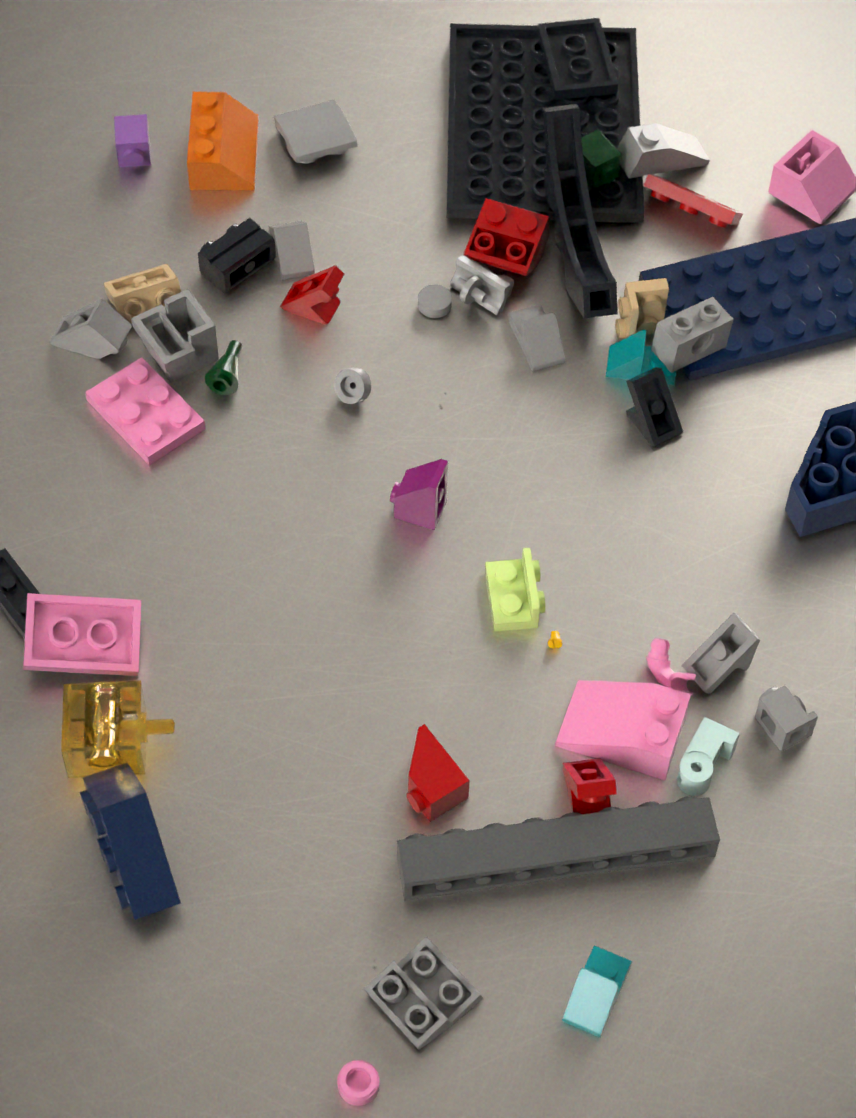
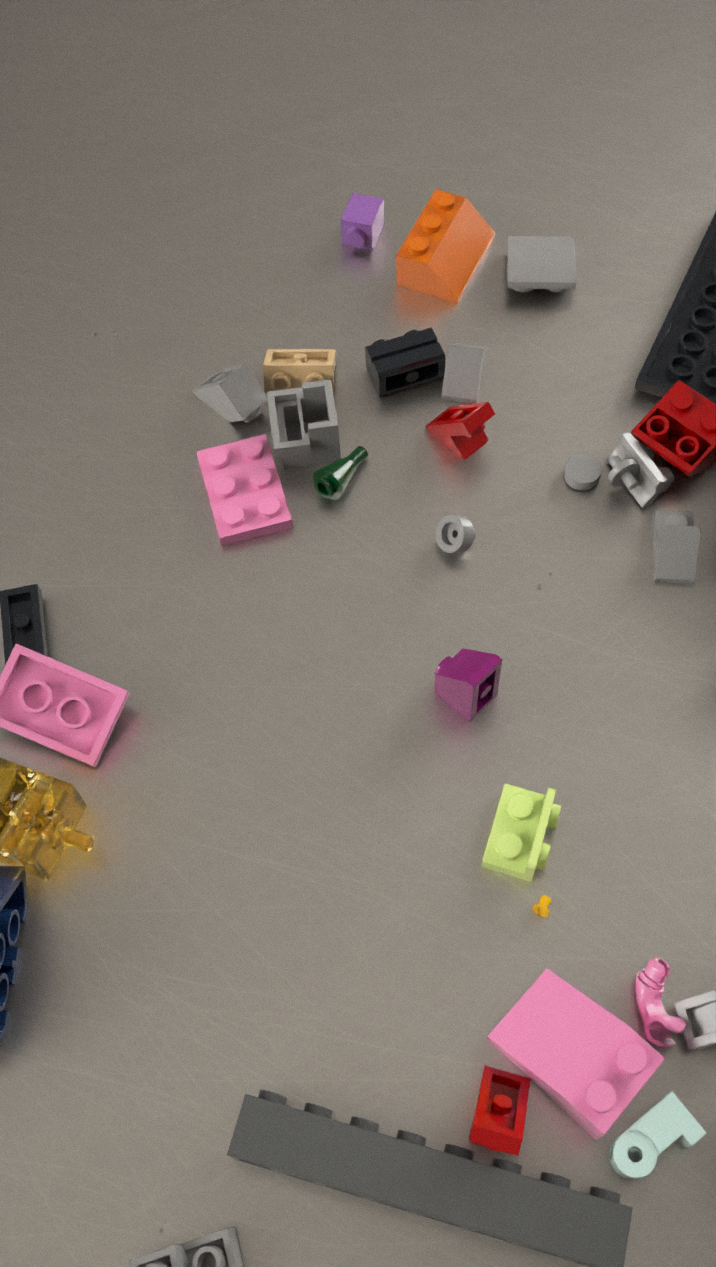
camera: 30 degrees right, 5 degrees up
red slope [406,724,470,822] -> none

